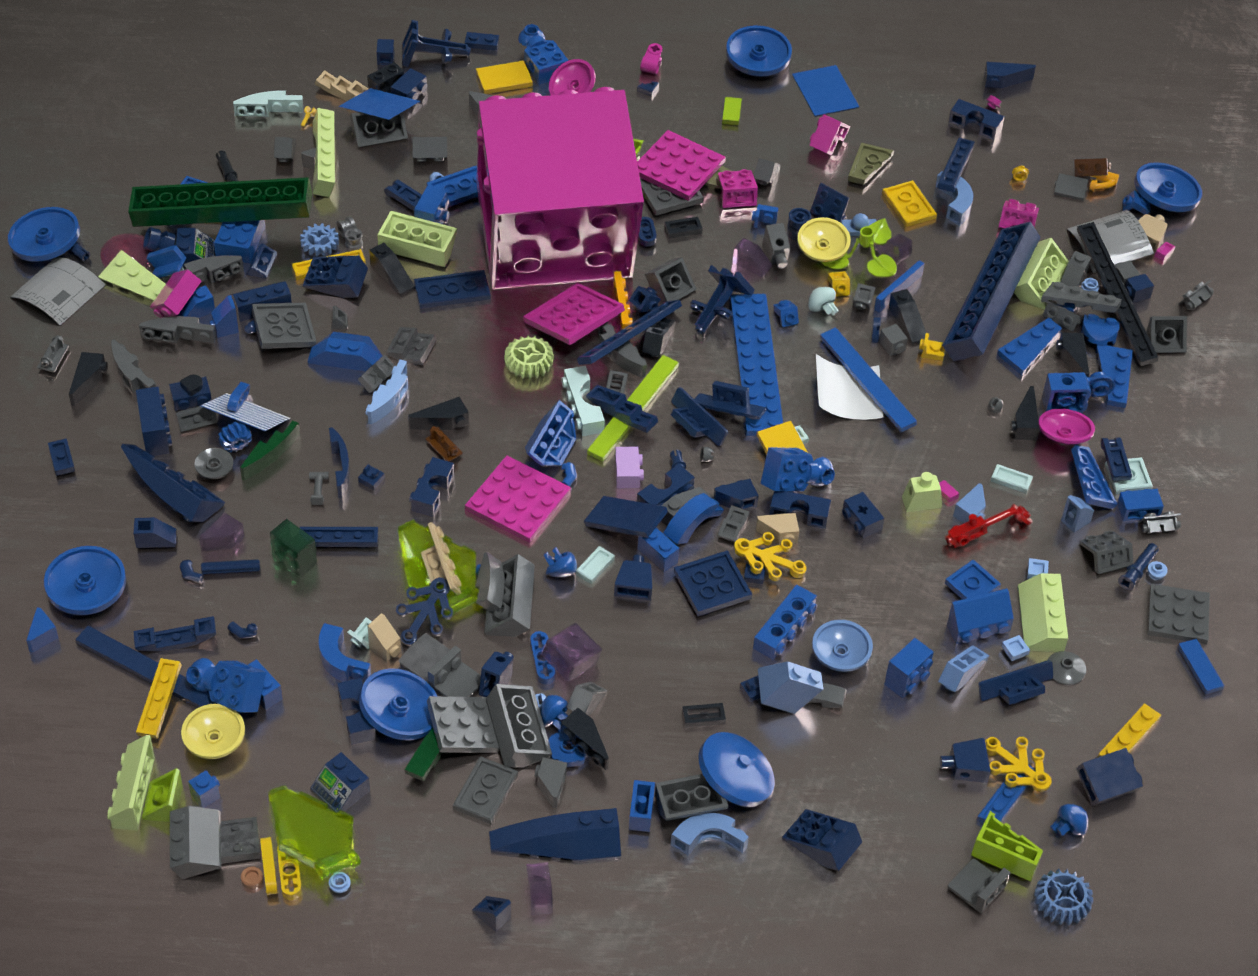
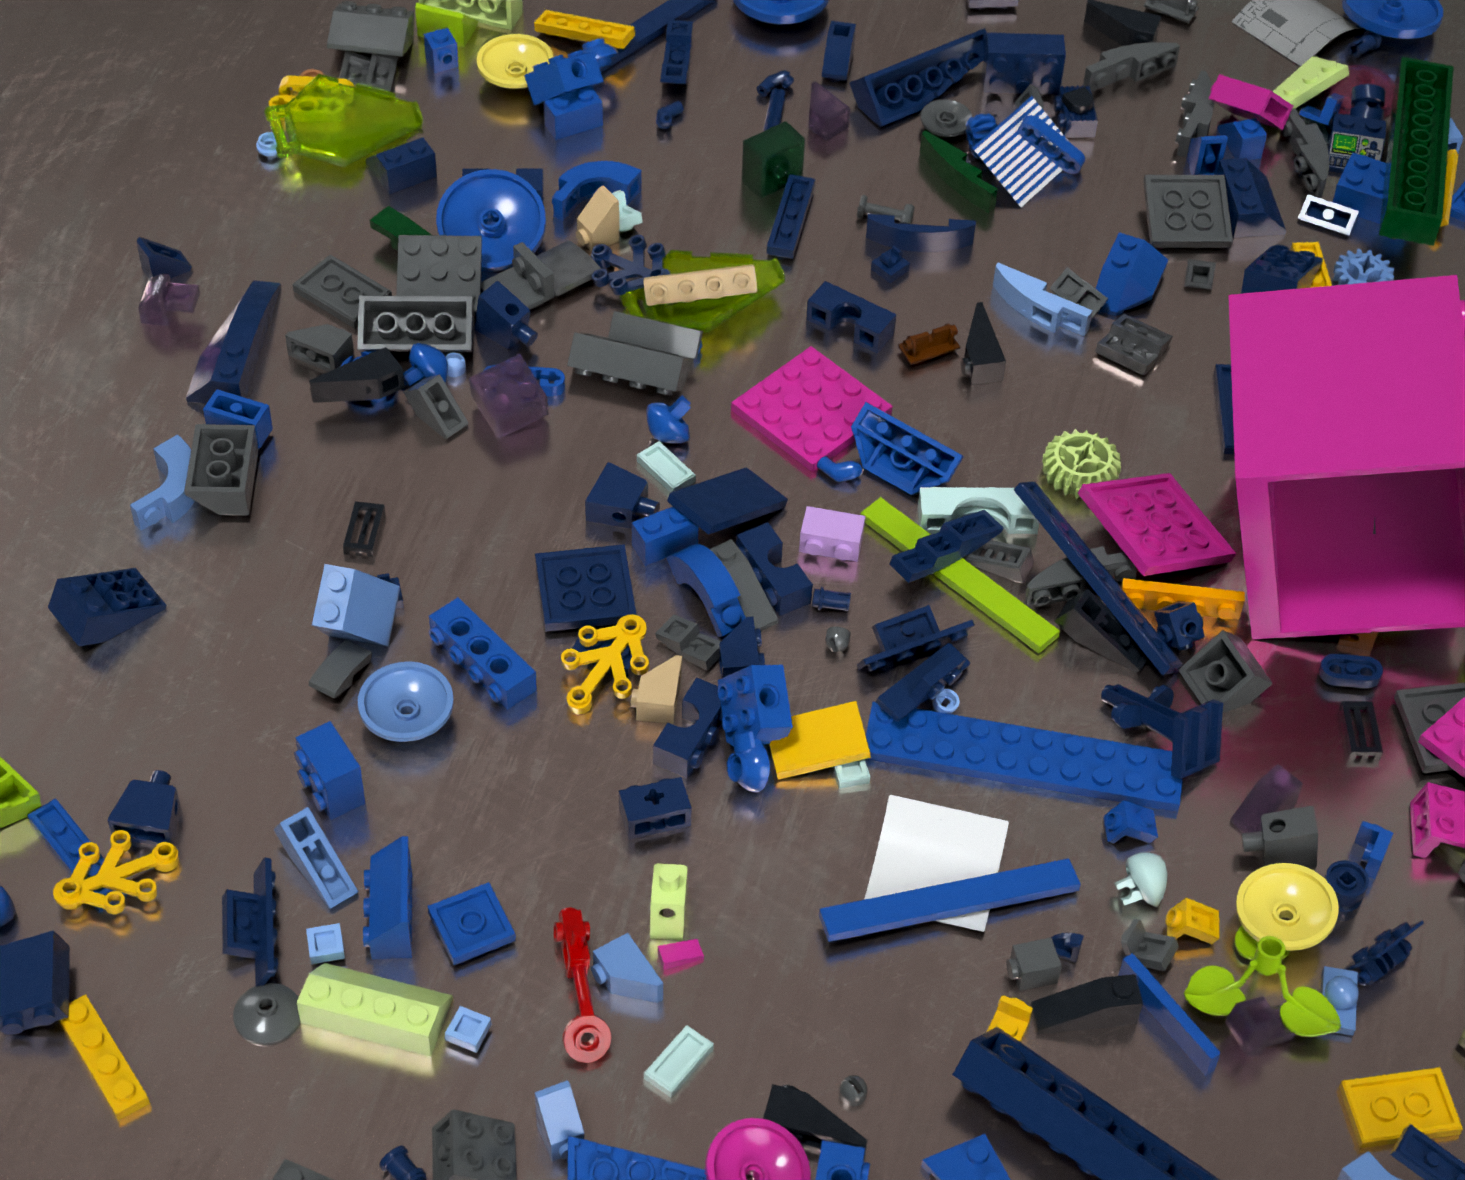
camera: 105 degrees right, 0 degrees up
blue dish [698,732,775,807] -> none

